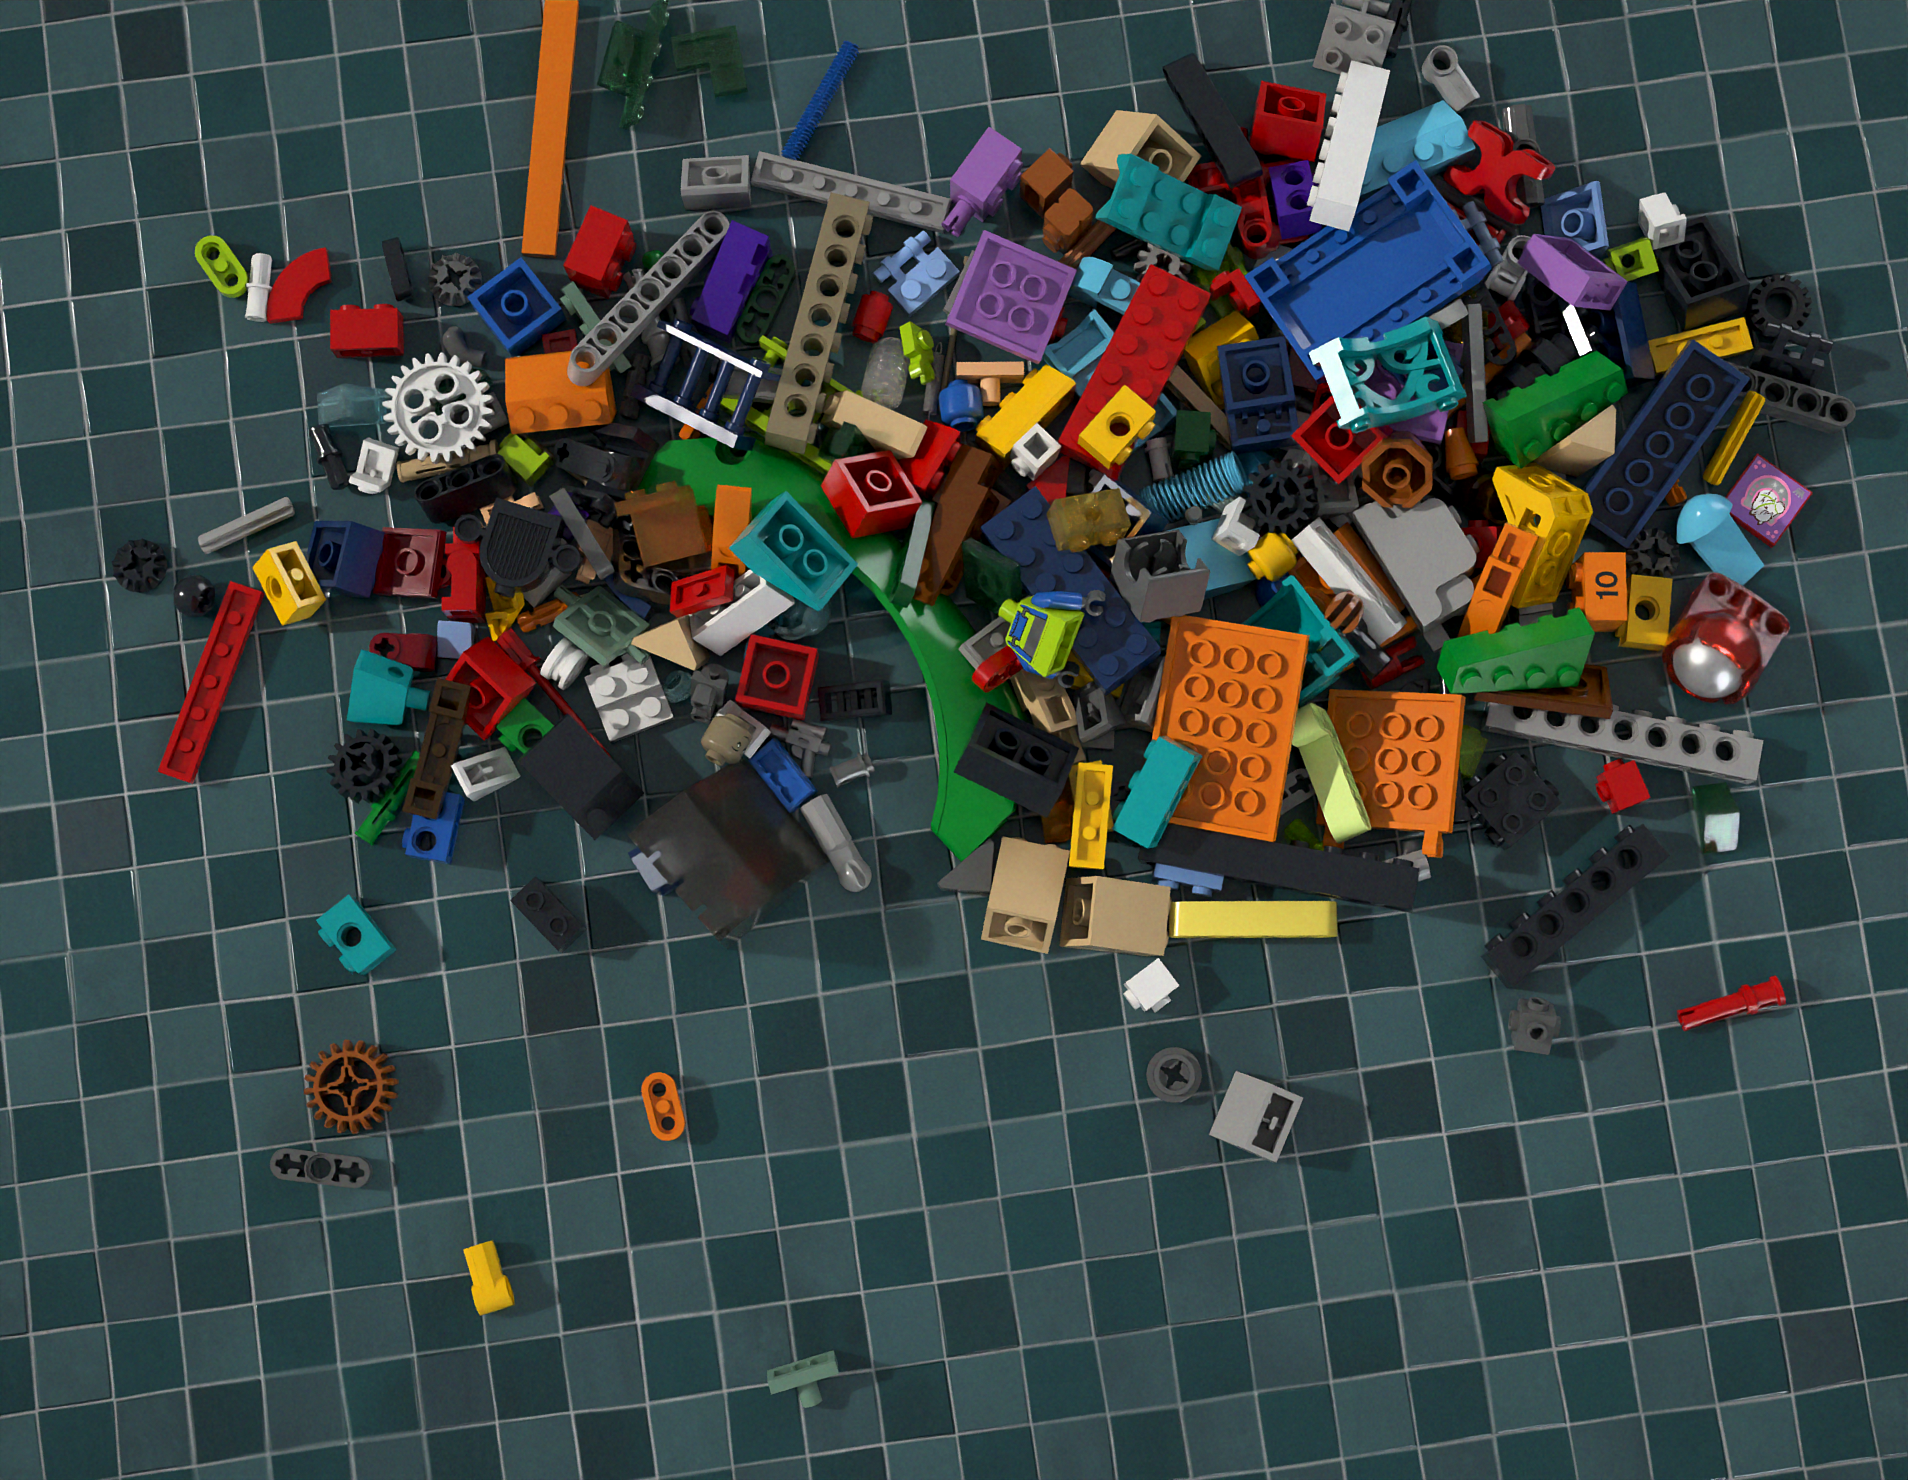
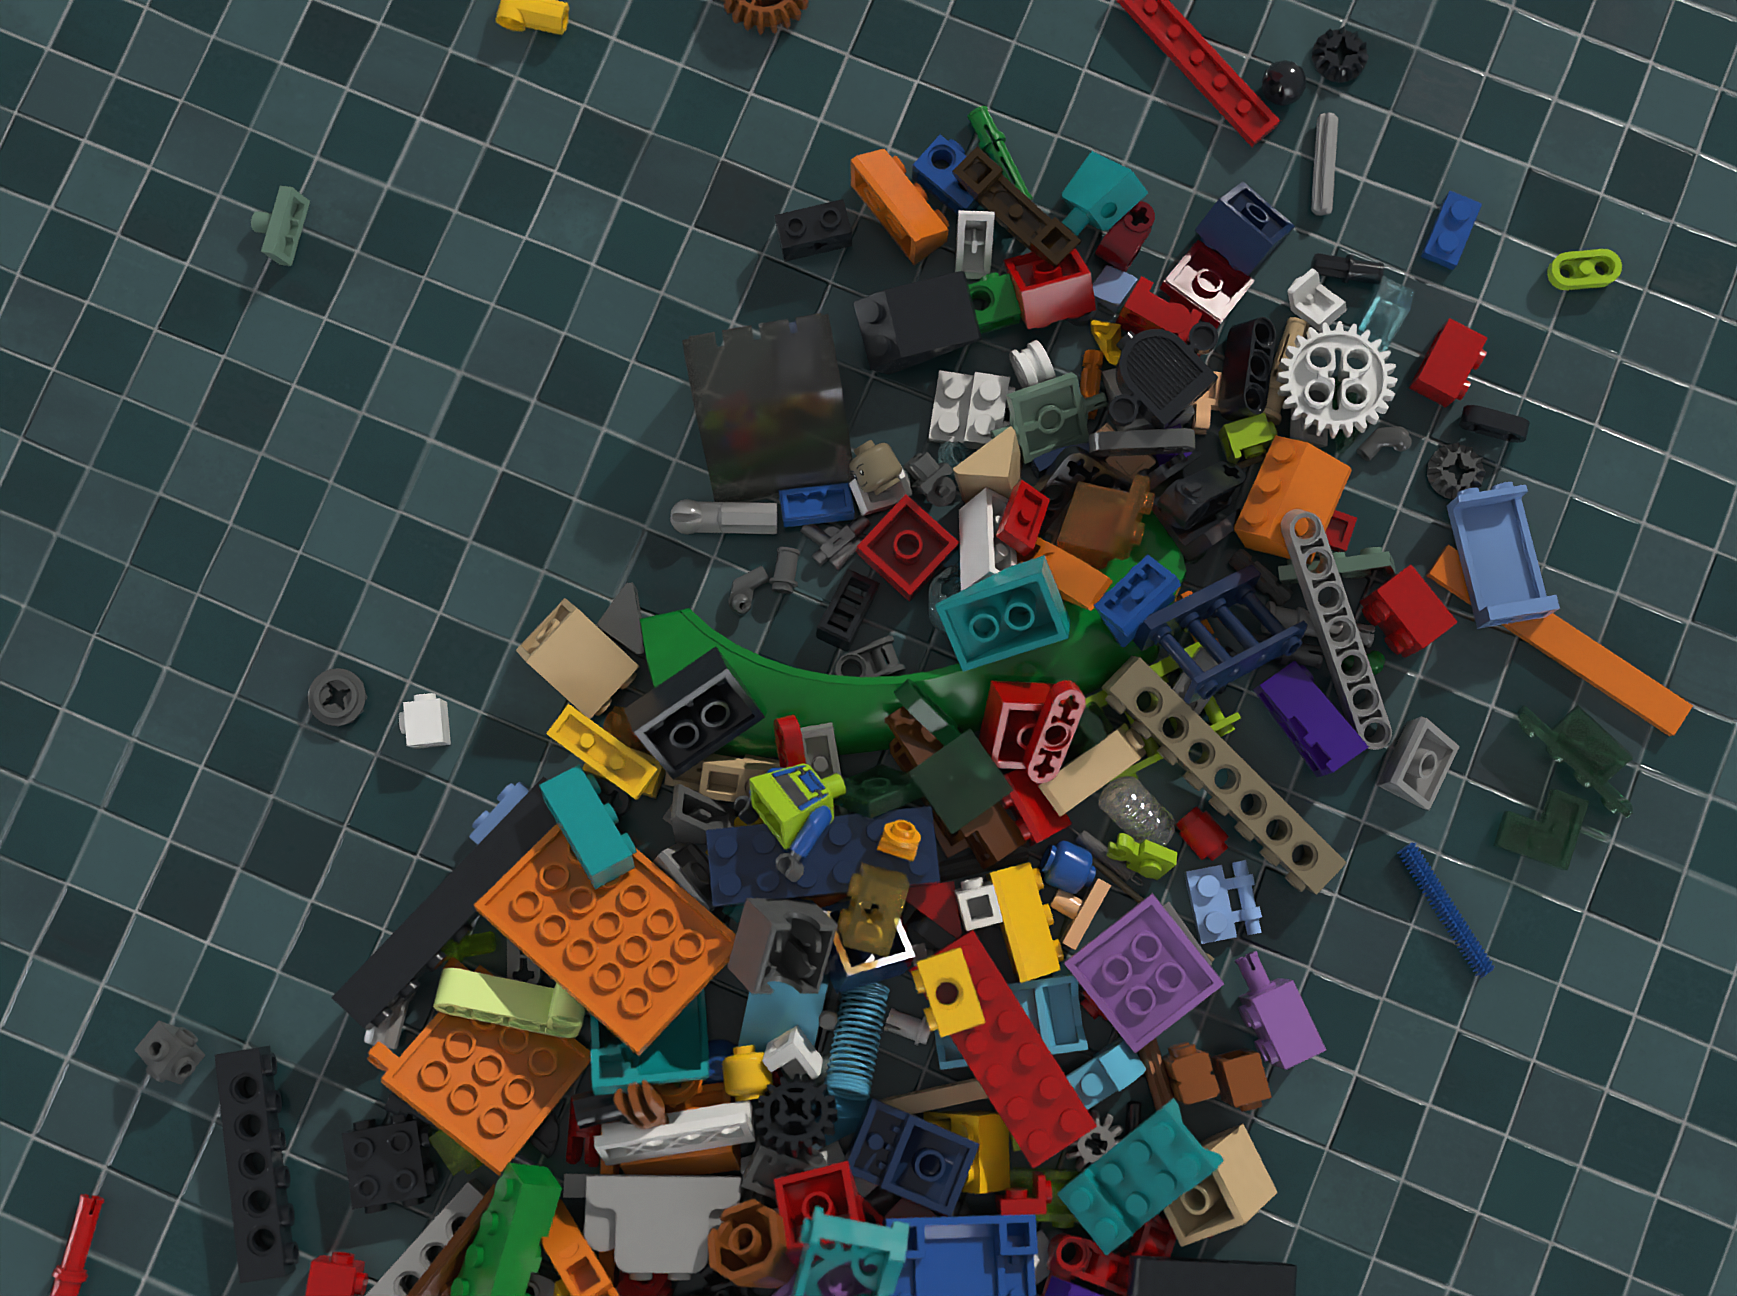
camera: 120 degrees right, 0 degrees up
white axle [245,253,272,322] -> none
yellow brick [252,541,326,626] -> none
red tile [267,247,332,324] -> none
teal brick [316,894,397,976] -> none
black gear [327,729,403,804] -> none
blue brick [467,257,567,357] -> none
red piece [496,628,611,757] -> none
orange plate [641,1072,686,1141] -> none
dark green beam [736,254,796,347] -> none
light grey tile [751,151,952,234] -> none
tan slope [1059,876,1172,956] -> none
light yellow beam [1169,901,1338,938] -> none
dark green brick [1170,410,1216,471] -> none
light grey slope [1209,1071,1303,1163] -> none
none -> dark grey arm [728,565,770,614]
none -> dark grey piece [834,636,906,677]
none -> orange slope [850,148,949,265]
none -> light orange plate [877,820,921,861]
none -> clear green plate [908,729,1014,834]
none -> red beam [1022,680,1086,783]
none -> blue bracket [1094,555,1181,647]
none -> blue plate [1420,191,1482,270]
none -> medium blue panel [1446,482,1560,629]

